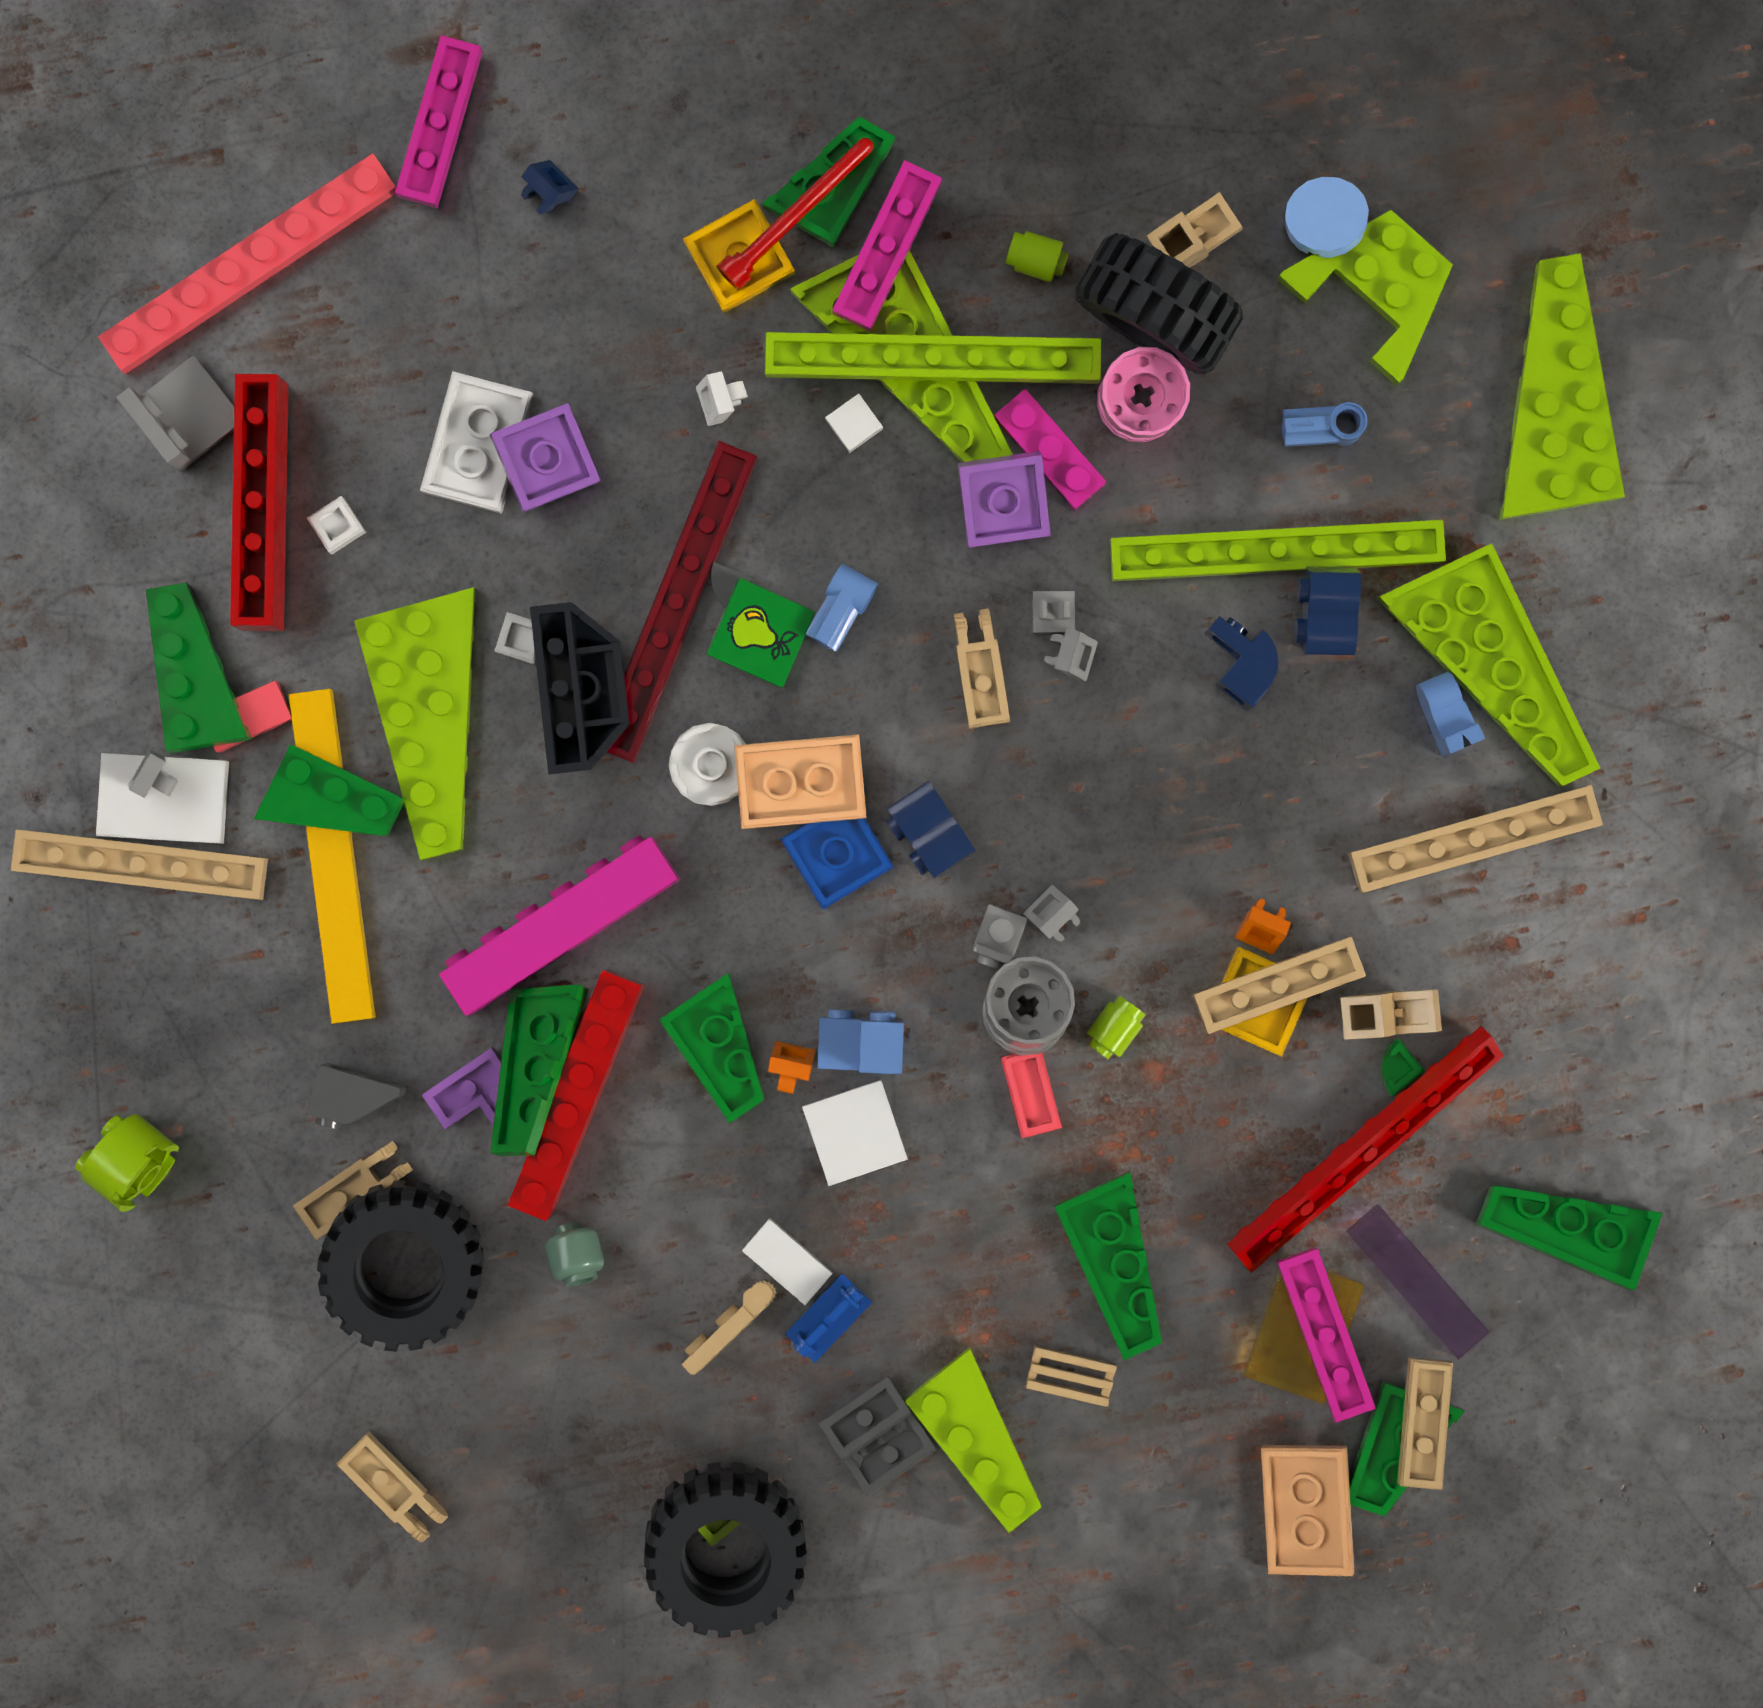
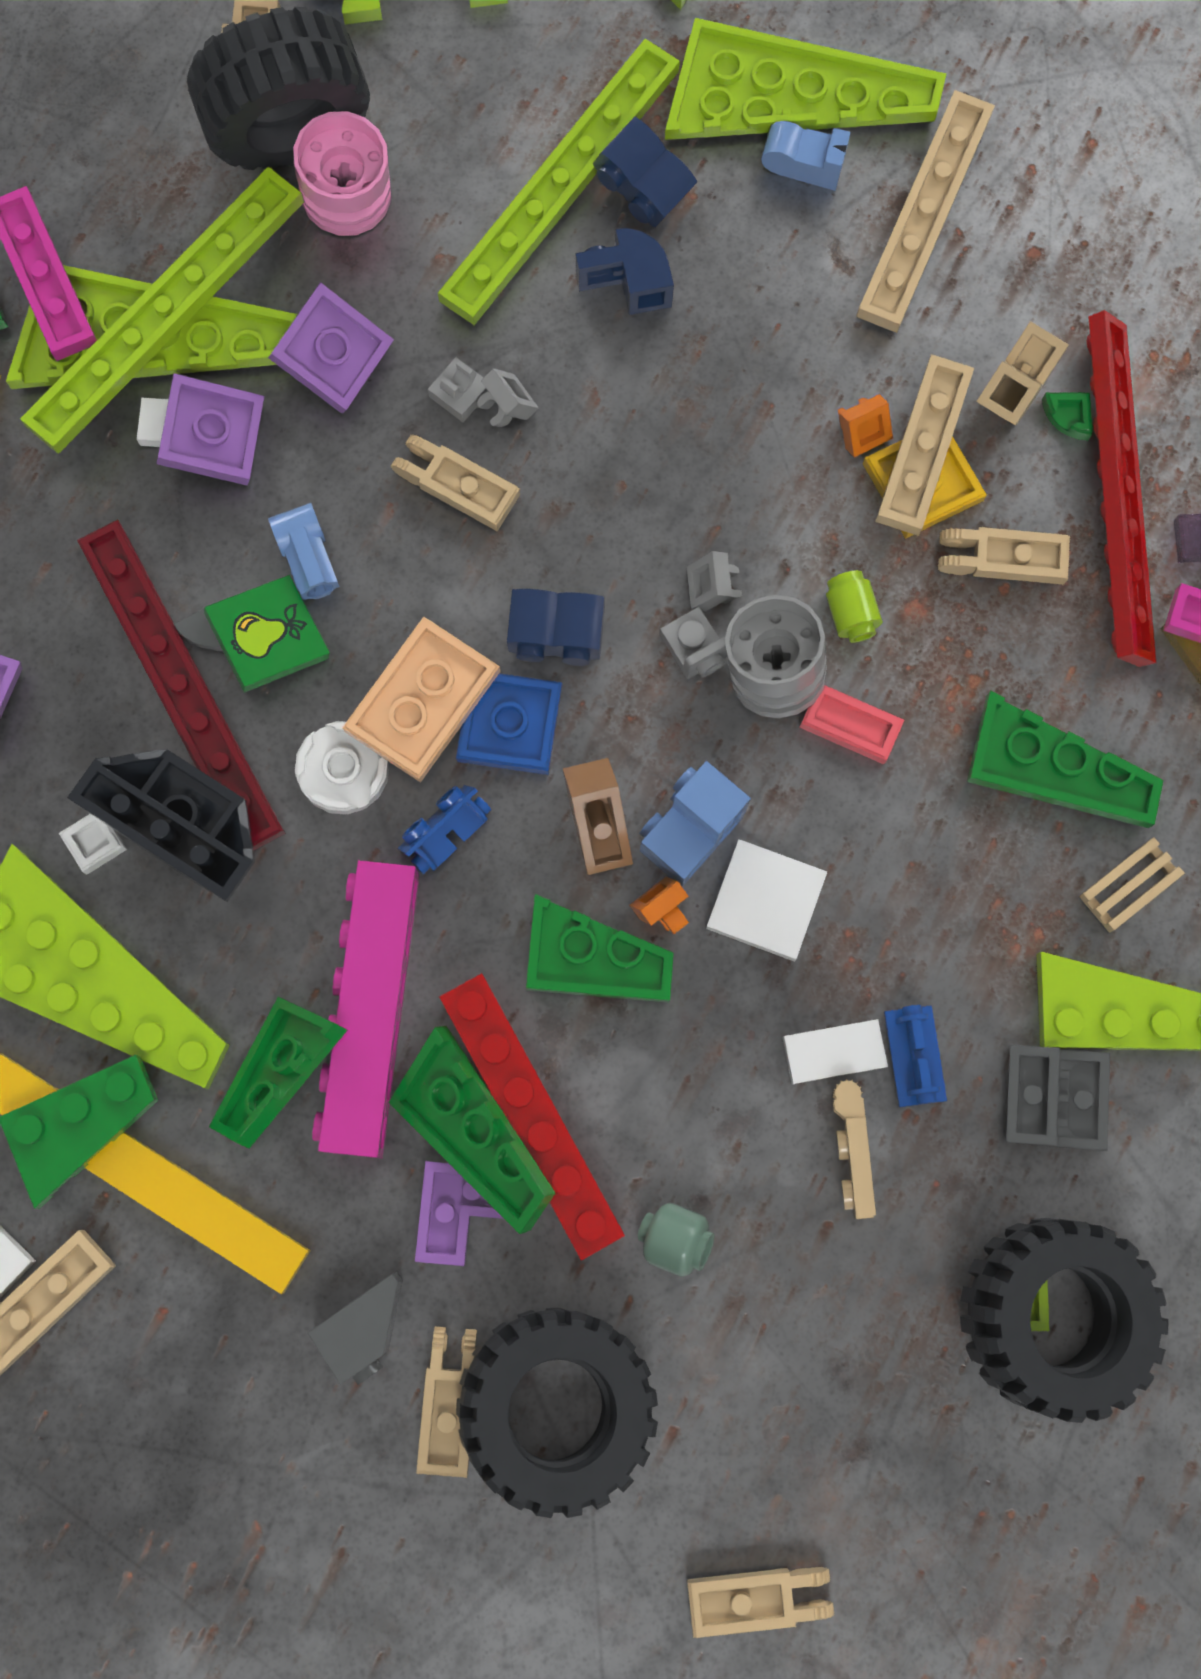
camera: 55 degrees left, 10 degrees down
lime brick [75,1114,179,1212] -> none
white tile [696,371,748,426] -> none
dark pink plate [994,389,1106,511] -> none
lime brick [1005,231,1069,283] -> none
medium blue piece [1282,402,1368,447] -> none
none -> medium lavender plate [157,373,264,486]
none -> green wing [209,997,348,1149]
none -> blue hinge [397,785,492,875]
none -> medium nougat slope [563,758,633,875]
none -> tan hinge [938,527,1070,585]

